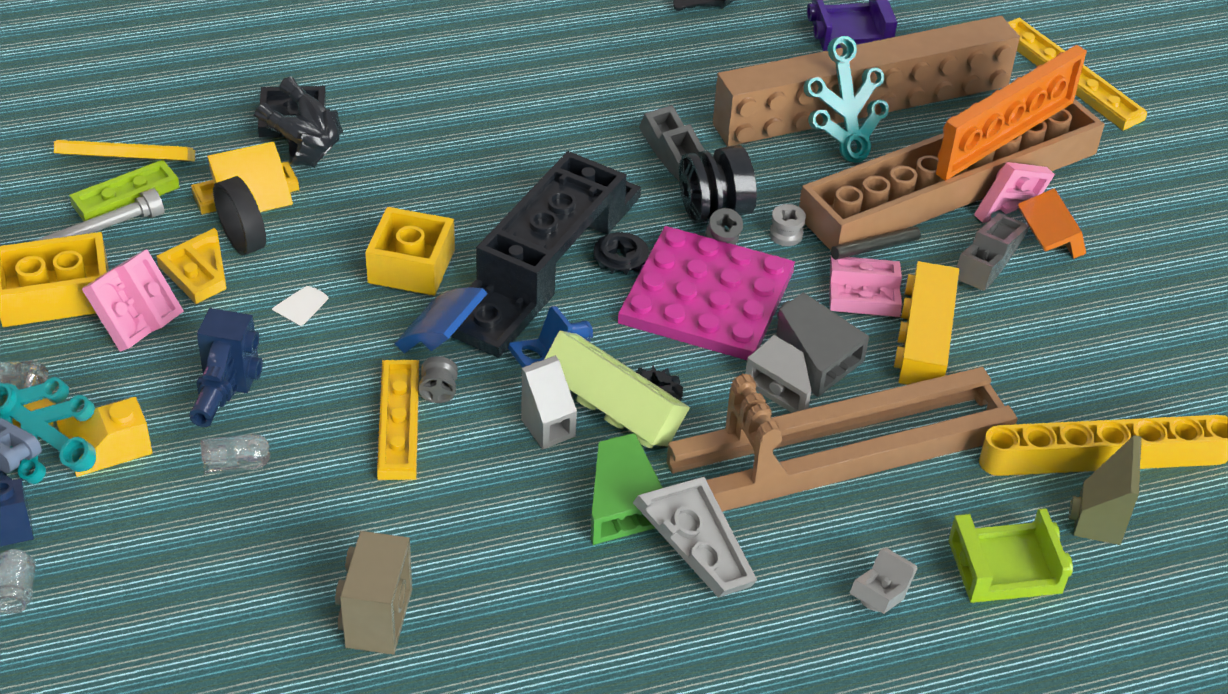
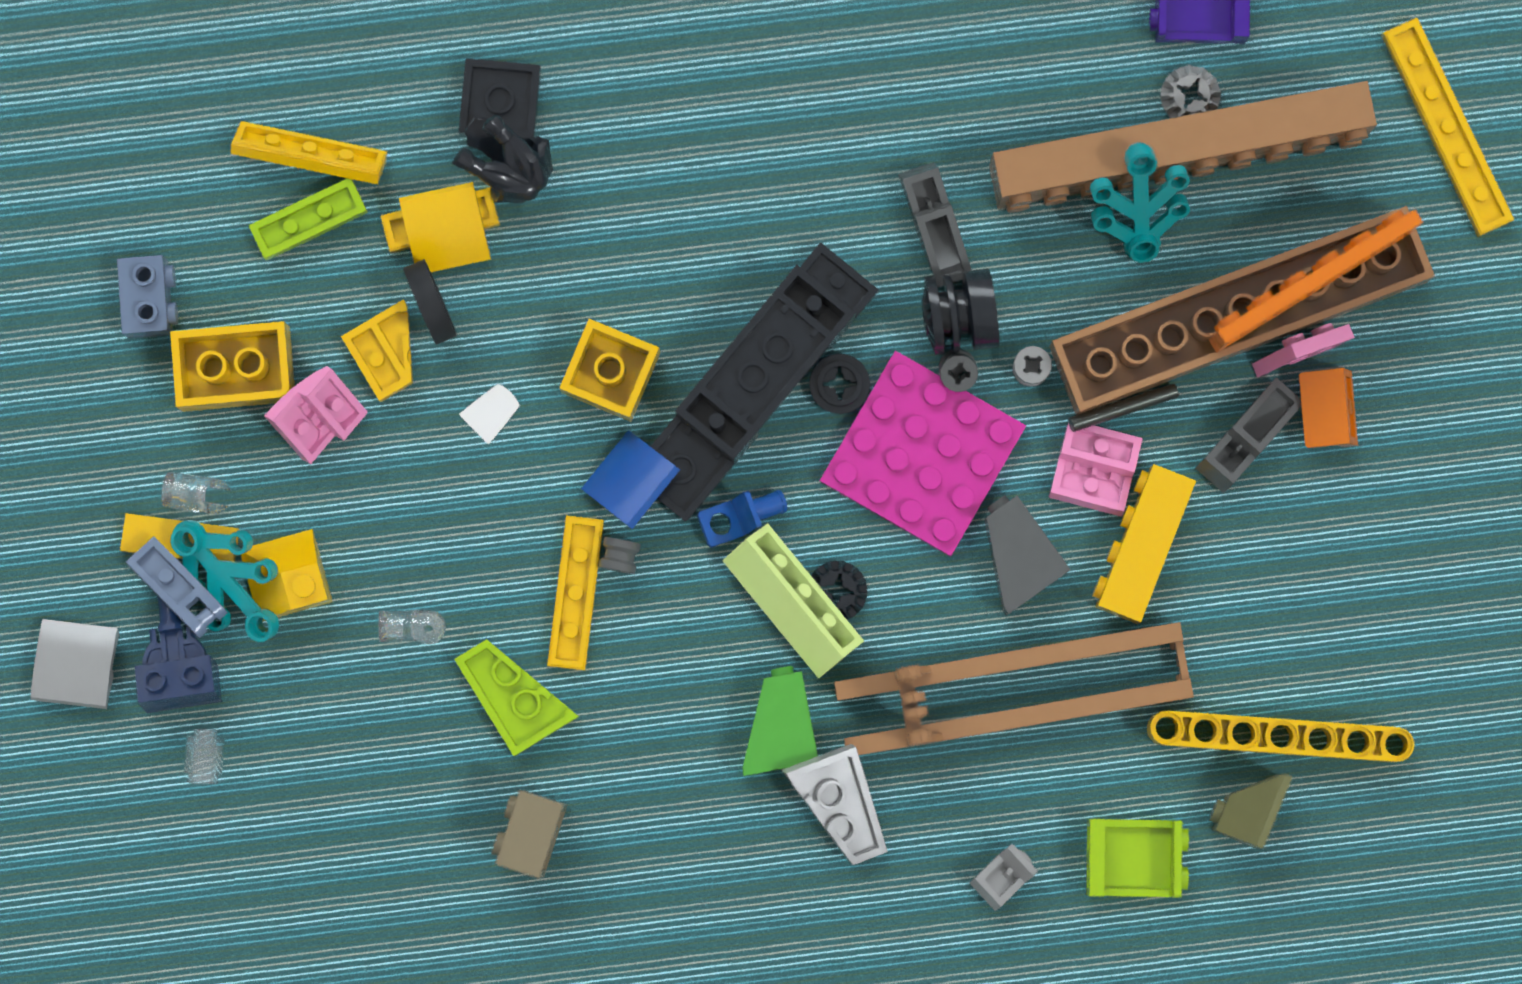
camera: 15 degrees right, 40 degrees up
light grey piece [31,188,165,242] -> none
dark blue brick [189,308,263,427] -> none
slope [521,355,577,449] -> none
light grey slope [745,335,811,413] -> none
none -> lime wing [454,639,579,757]

